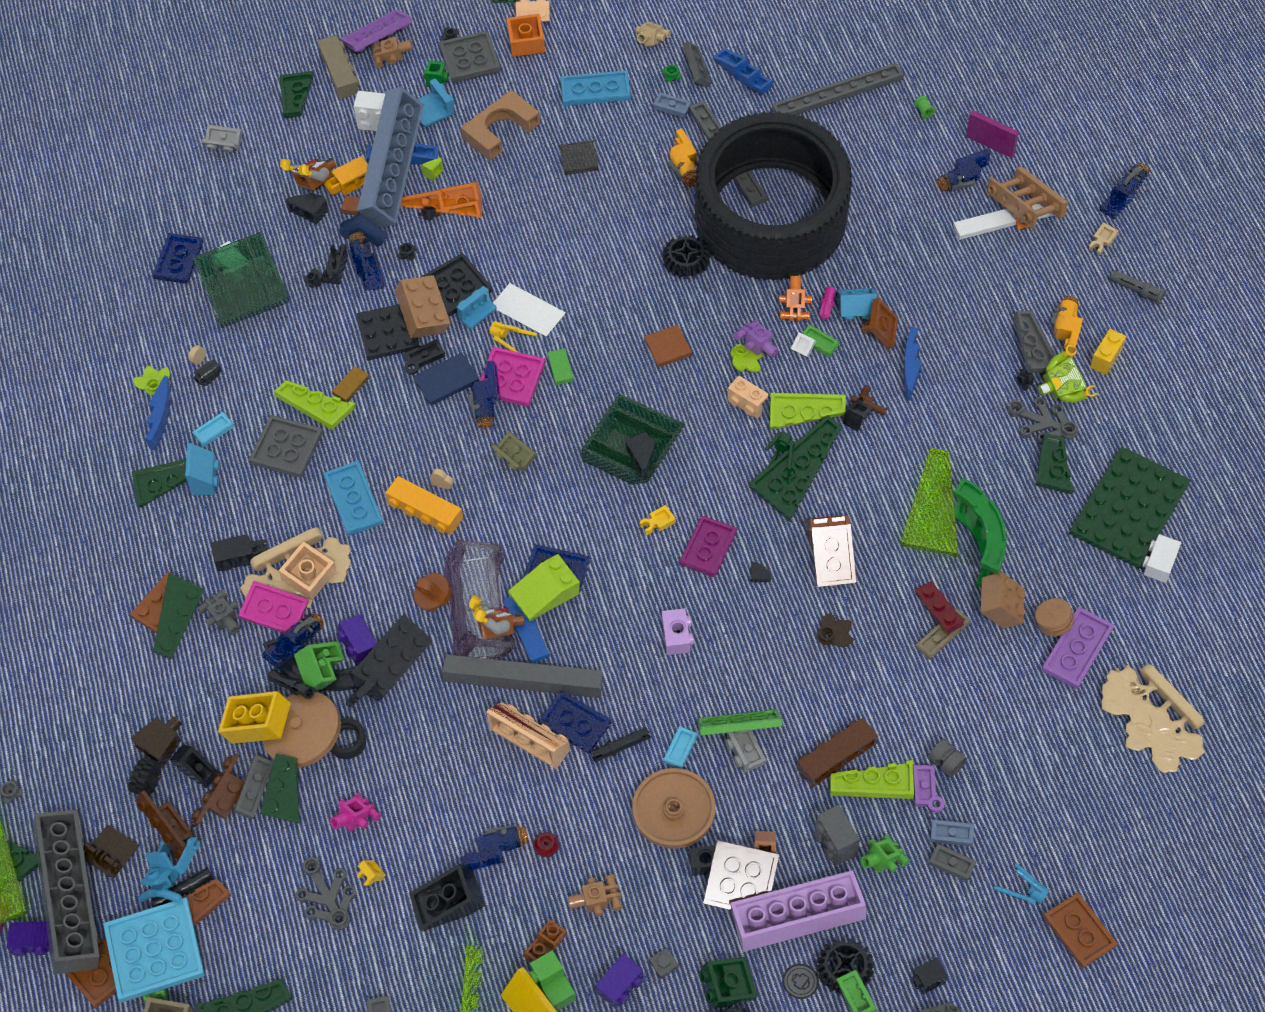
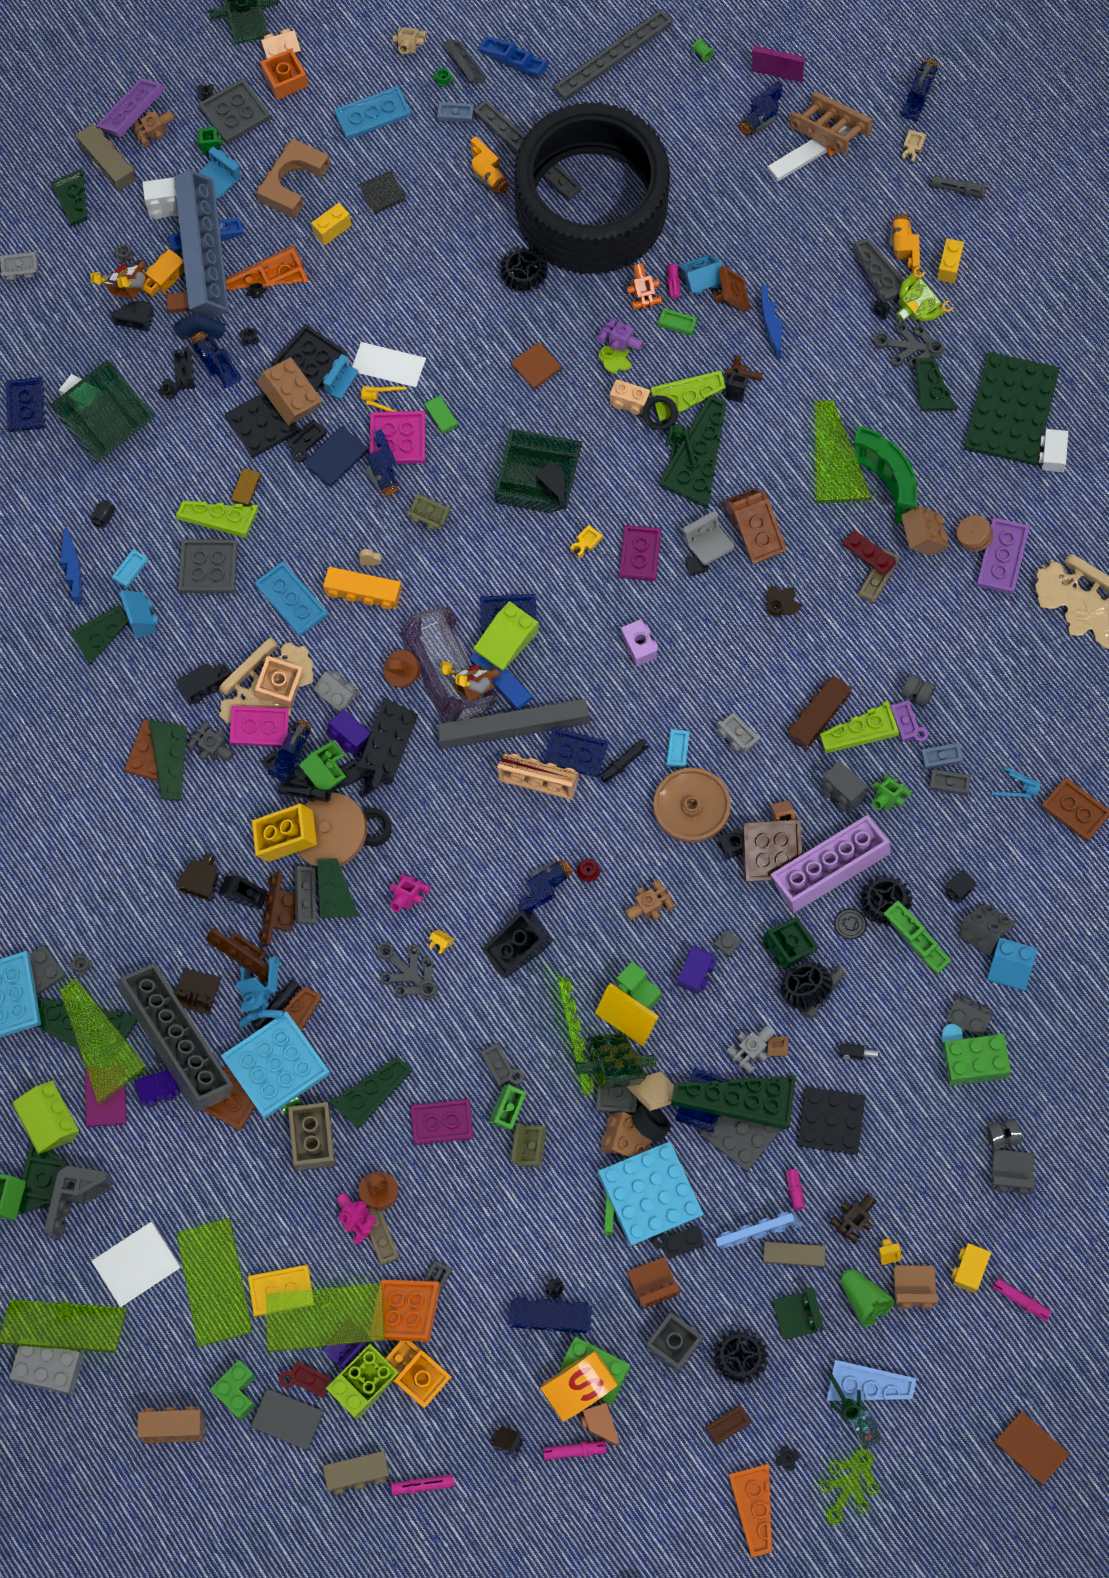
camera: 15 degrees left, 10 degrees up
black tyre [128,757,162,796] -> none
lime plate [133,366,170,395] -> none
tan tile [188,345,206,365] -> none
lime slope [421,158,443,181] -> none
dark orange slope [523,919,567,962] -> none
bright green tile [697,709,783,736] -> none
white tile [791,332,816,357] -> none
none -> dark grey plate [114,244,134,263]
none -> yellow brick [311,203,352,246]
none -> light grey bracket [313,670,360,712]
none -> black tyre [642,395,678,430]
none -> light grey bracket [682,511,734,565]

